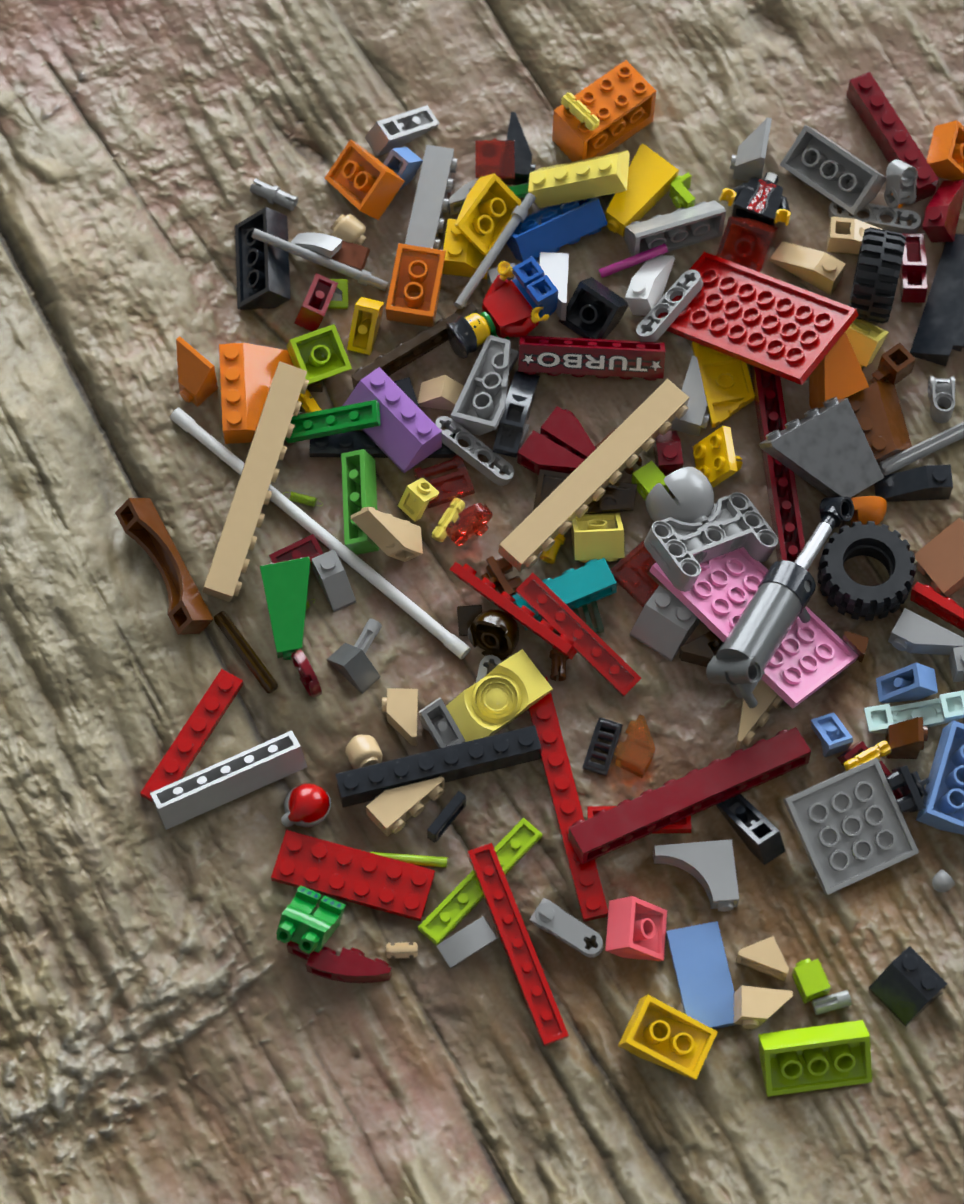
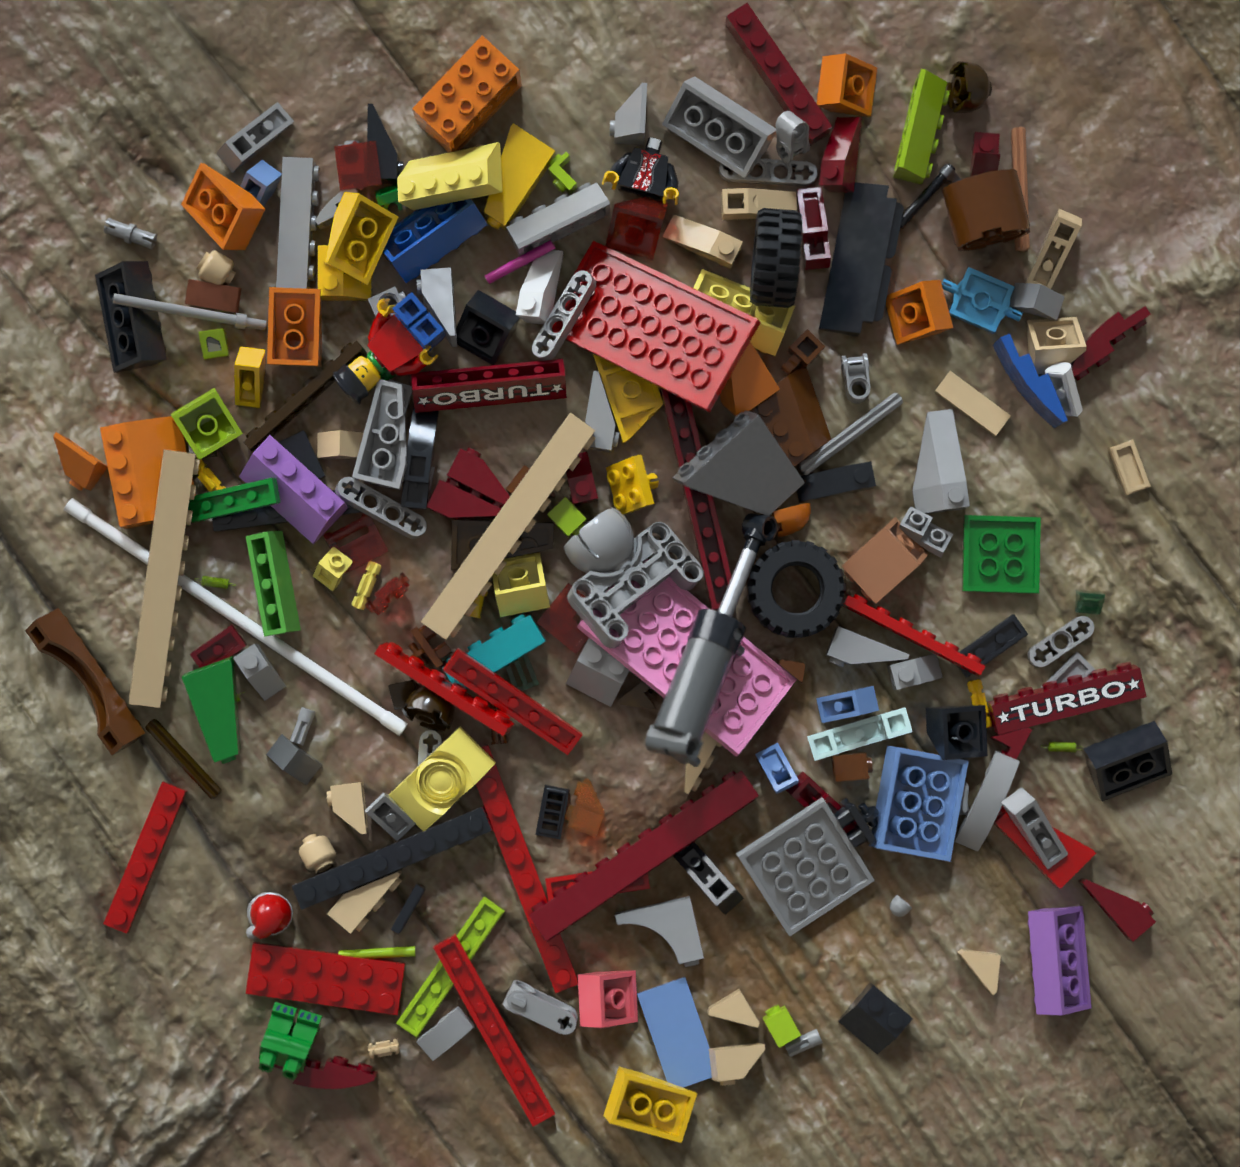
camera: 10 degrees left, 20 degrees up
light grey brick [150,731,307,830] -> none
slope [290,232,343,258] -> none
dark red tile [291,649,322,698] -> none
dark red slope [294,273,338,332] -> none
tan slope [351,507,423,562] -> none
light grey bar [454,193,536,309] -> none
light yellow axle [561,92,600,131] -> none
lime slope [758,1020,872,1097] -> none
yellow axle [843,741,891,771] -> none

